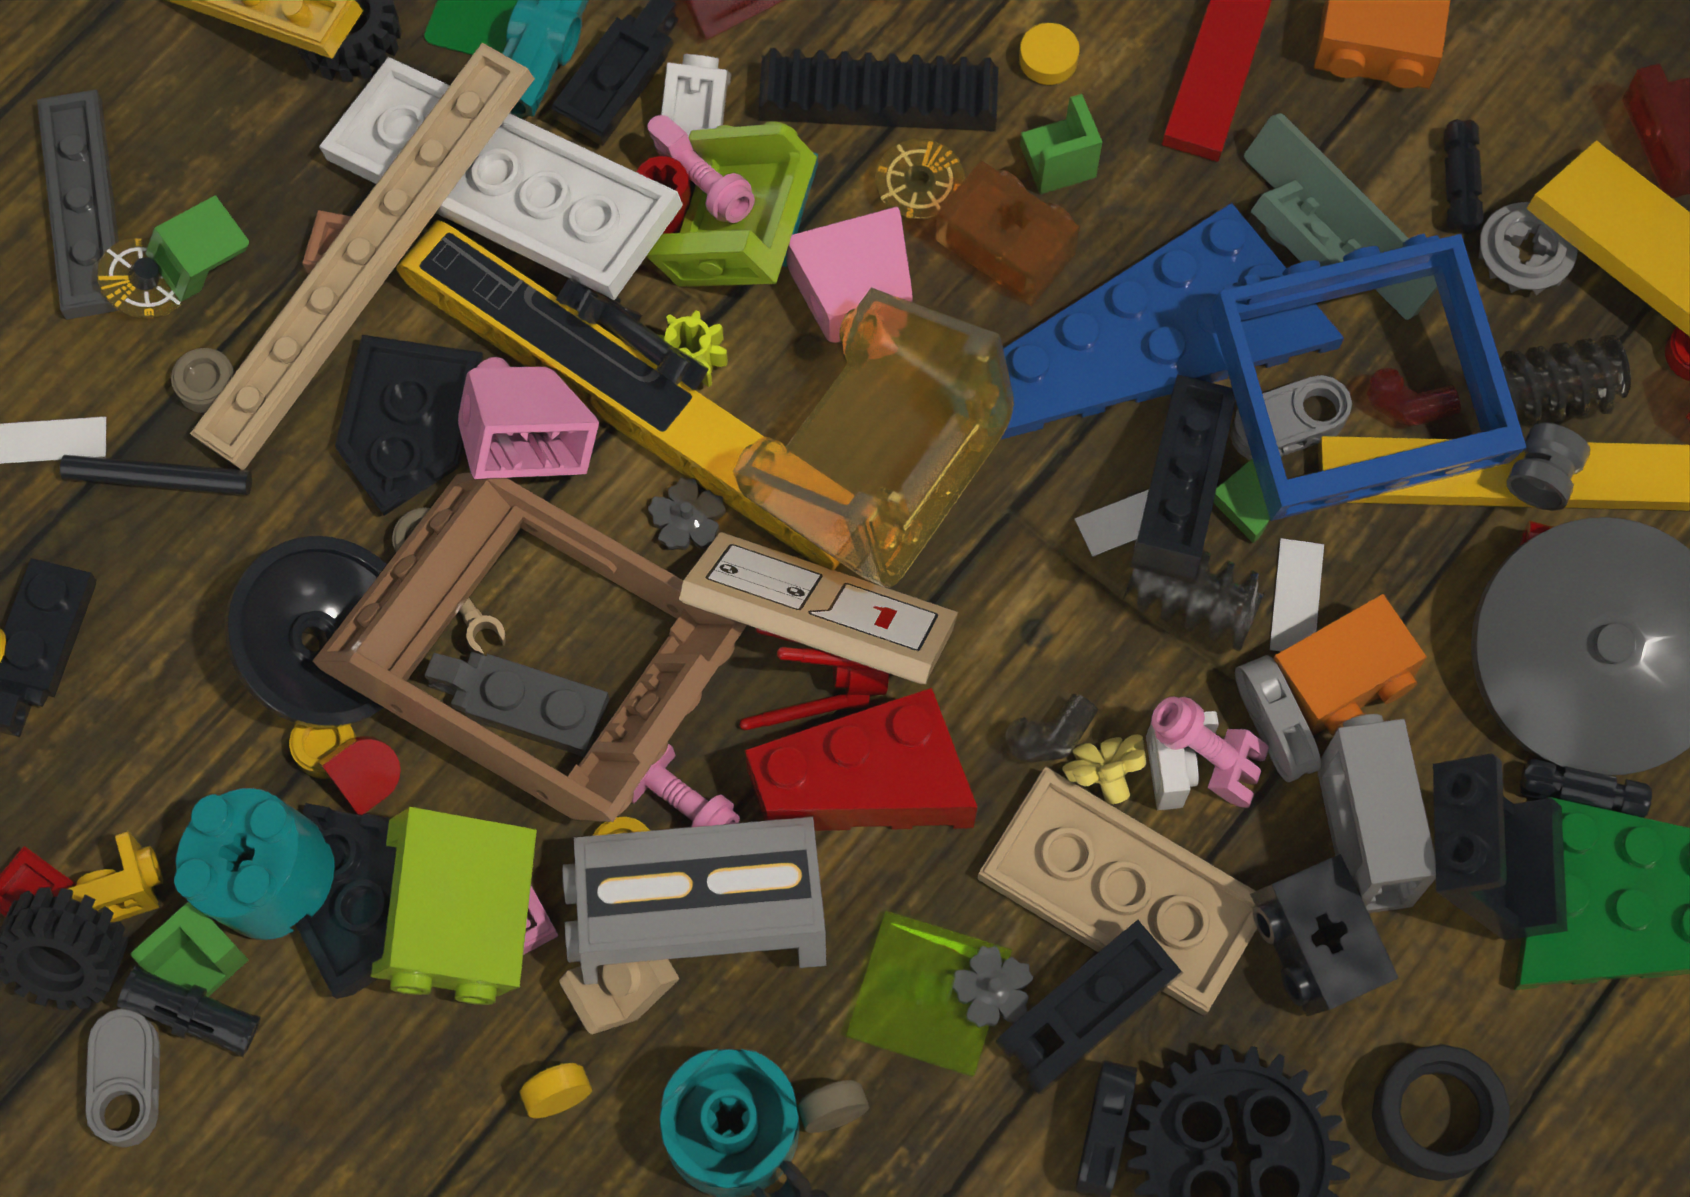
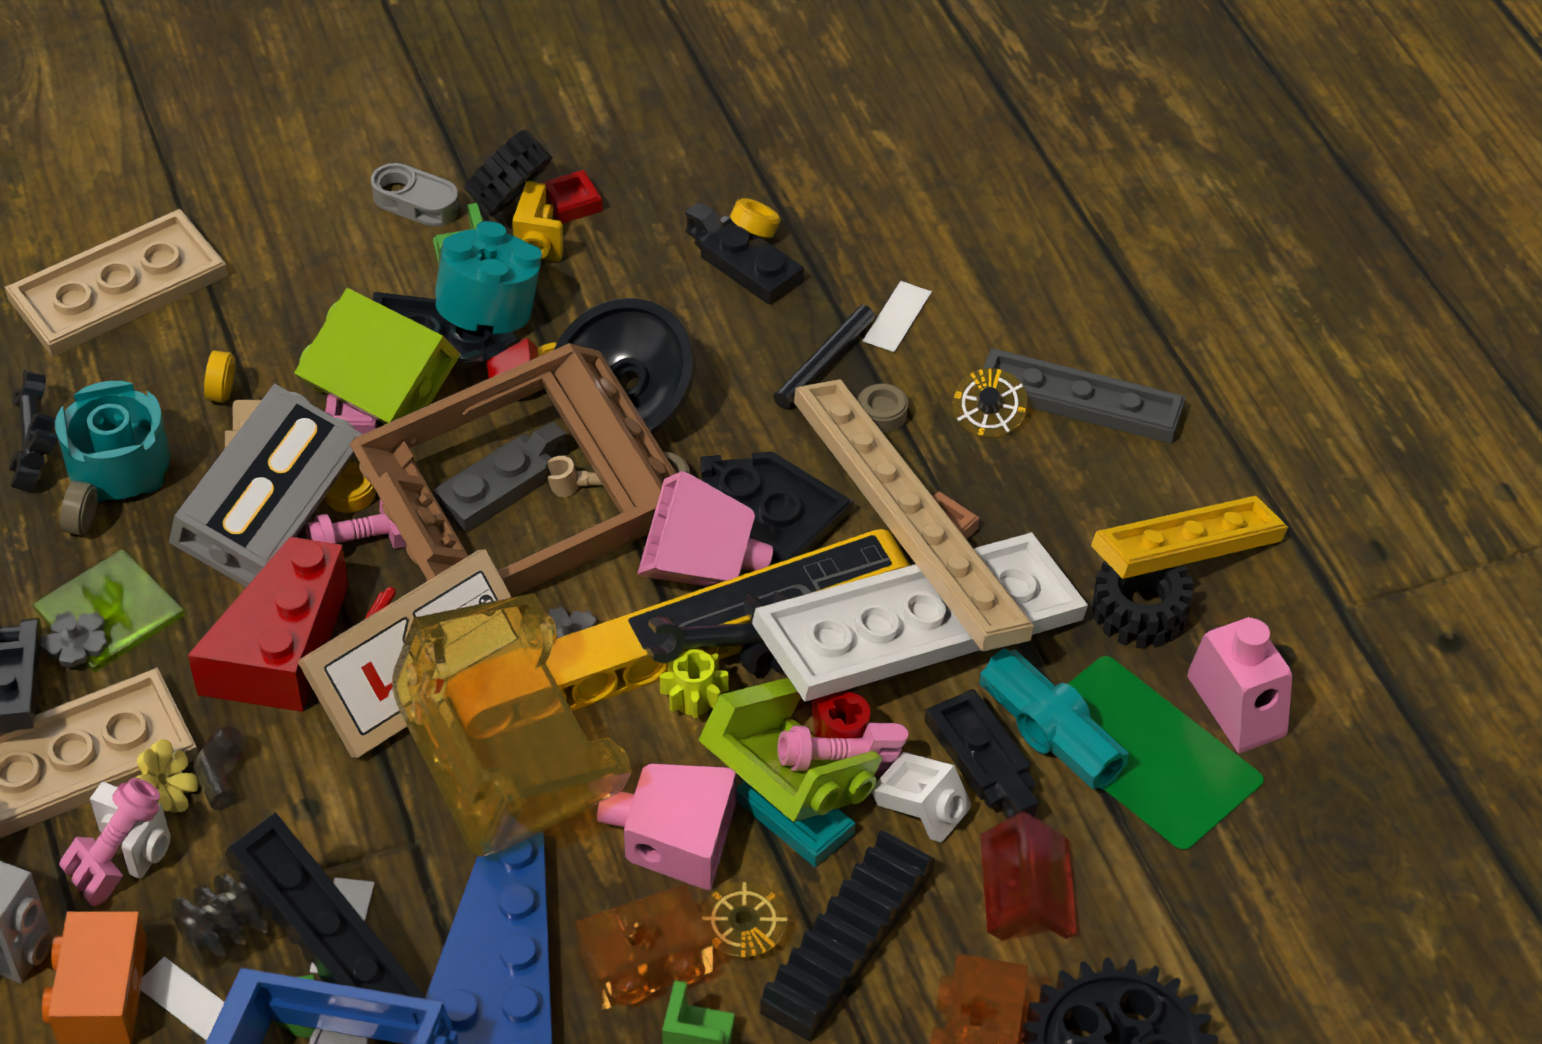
camera: 120 degrees right, 20 degrees down
black pin [117,966,261,1057] -> none
bright green panel [145,195,249,302] -> none
light grey piece [1235,655,1321,782] -> none

